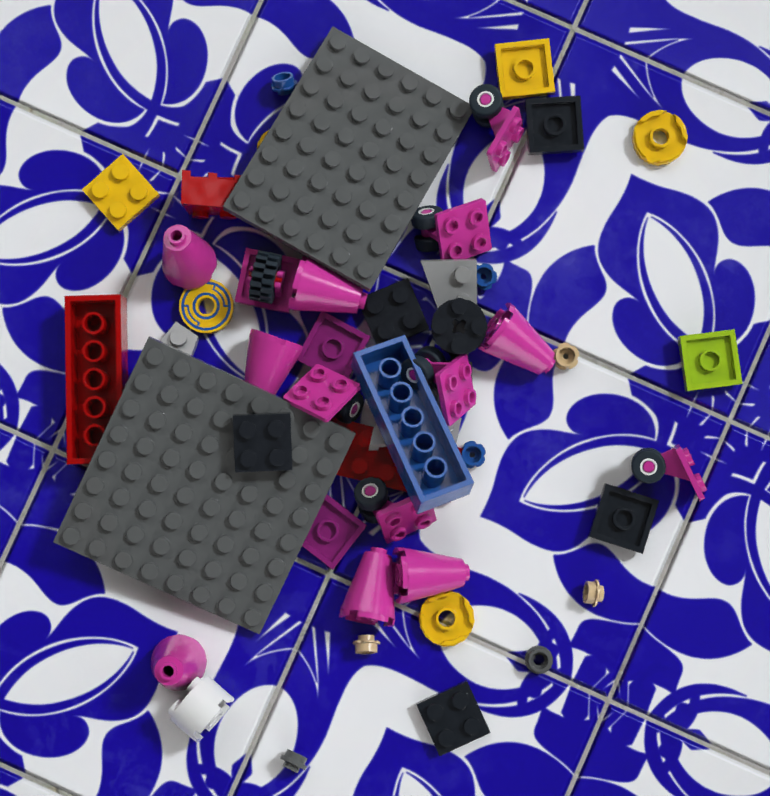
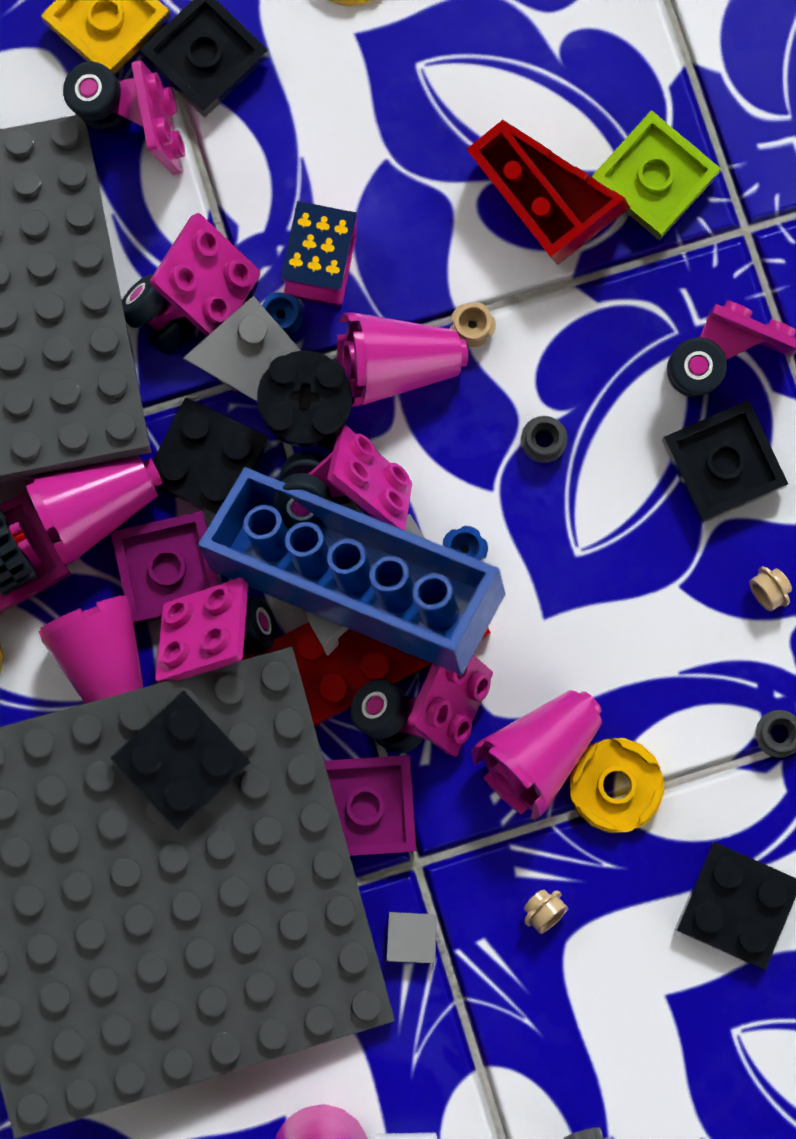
camera: 45 degrees left, 5 degrees down
dark pink cone [339,547,395,627] -> none
none -> dark blue piece [281,201,358,306]
none -> light grey tile [387,912,437,963]
none -> red wedge [466,119,630,265]
none -> dark grey plate [521,416,568,463]

